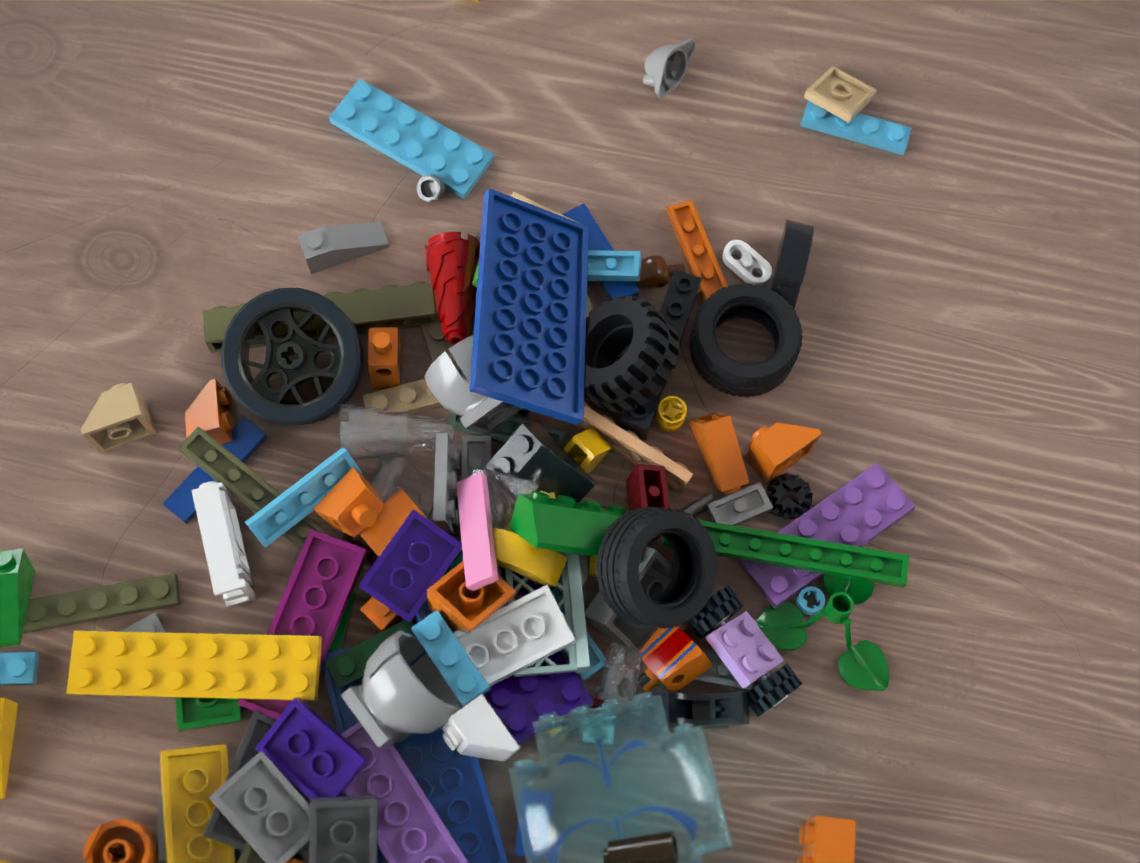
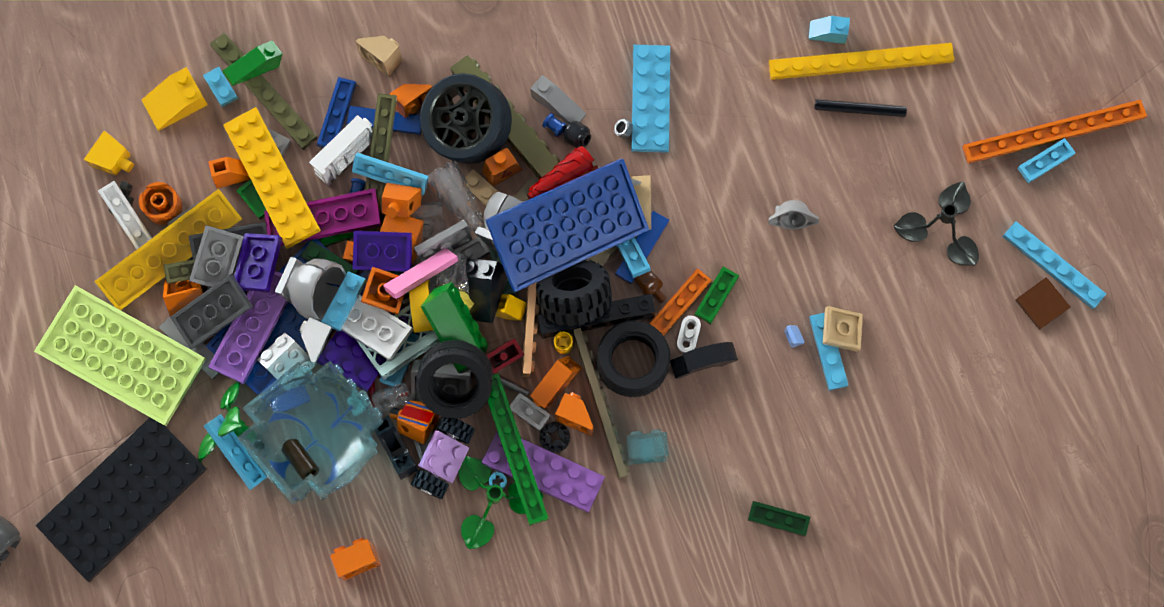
camera: 65 degrees right, 5 degrees up
none -> orange slope [208,157,250,189]
none -> white bracket [257,333,315,389]
none -> blue tile [317,77,357,148]
none -> blue bush [347,178,366,194]
none -> blue bush [542,113,567,137]
none -> black head [563,121,591,148]
none -> dark tan plate [573,328,630,480]
none -> clear light blue brick [626,429,669,465]
none -> green tile [694,266,739,325]
none -> dark green plate [747,501,811,537]
none -> light blue slope [784,325,804,348]

